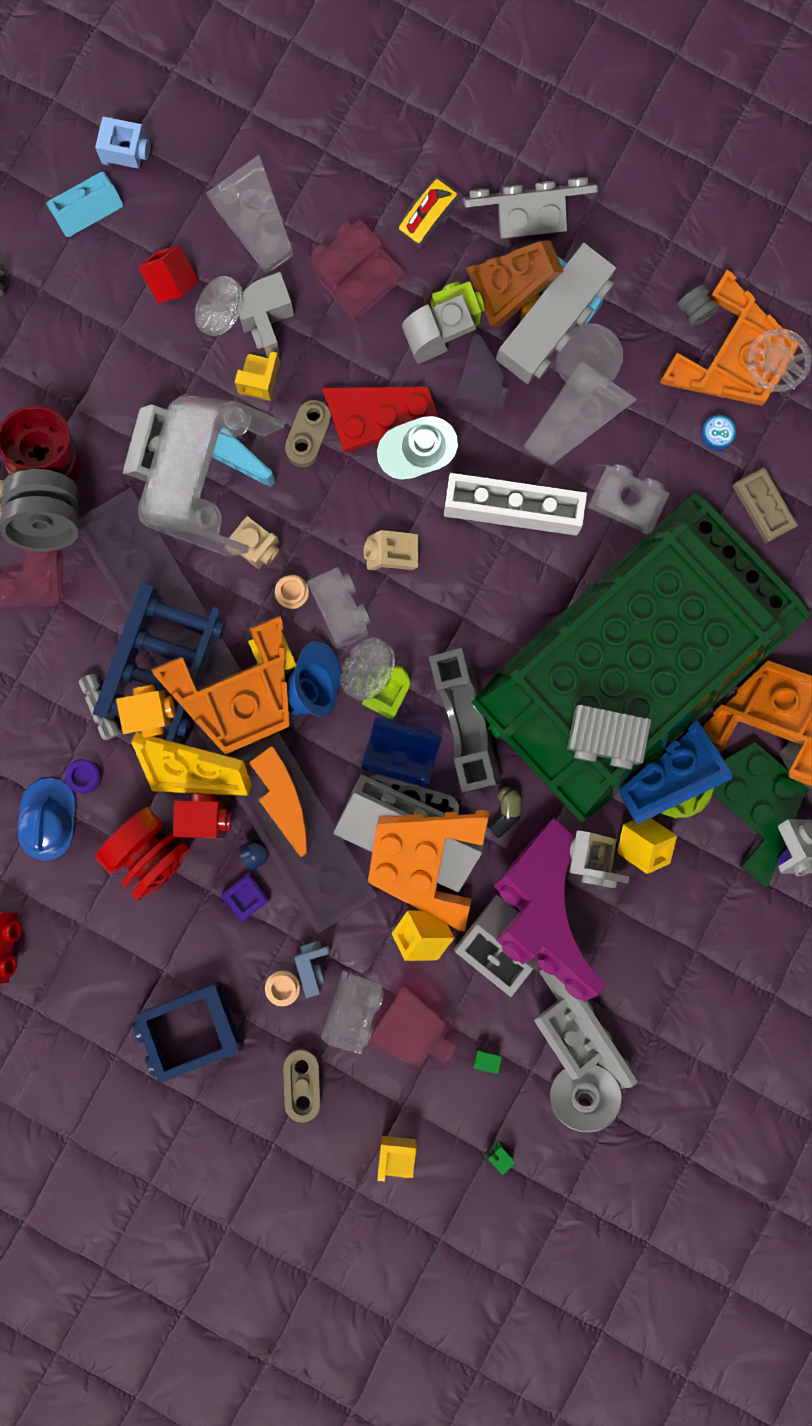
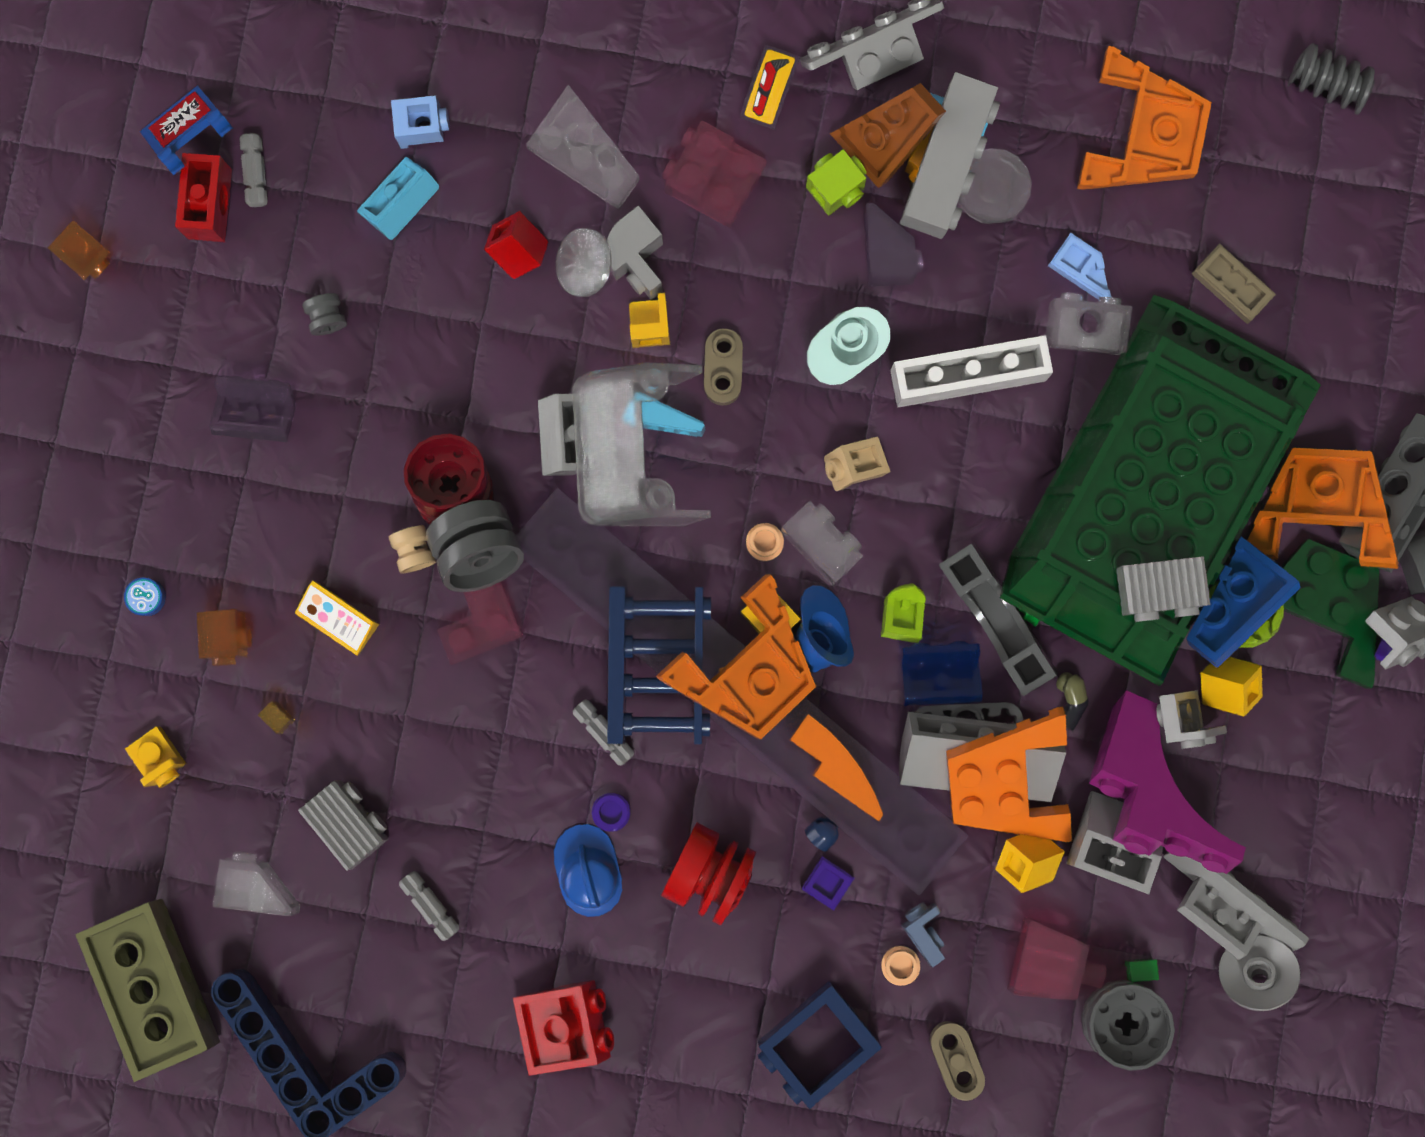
camera: 10 degrees left, 0 degrees up
light orange brick [116,685,176,738] -> none
yellow wing [131,732,252,796] -> none
red brick [173,794,232,838] -> none
tan bracket [226,516,280,569] -> none
clear brick [321,970,384,1054] -> none
red wing [322,387,439,454] -> none
clear wheel [340,637,395,701] -> none
yellow panel [377,1136,417,1182] -> none
light grey brick [402,294,476,364] -> none
green piece [486,1142,515,1175] -> none
clear wing [523,361,637,466] -> none
dark grey wheel [677,285,720,328] -> none
tile [700,415,736,451] -> none
clear wheel [746,328,812,392] -> none
none -> light blue tile [1048,233,1111,304]
none -> dark grey wheel [1081,980,1175,1071]

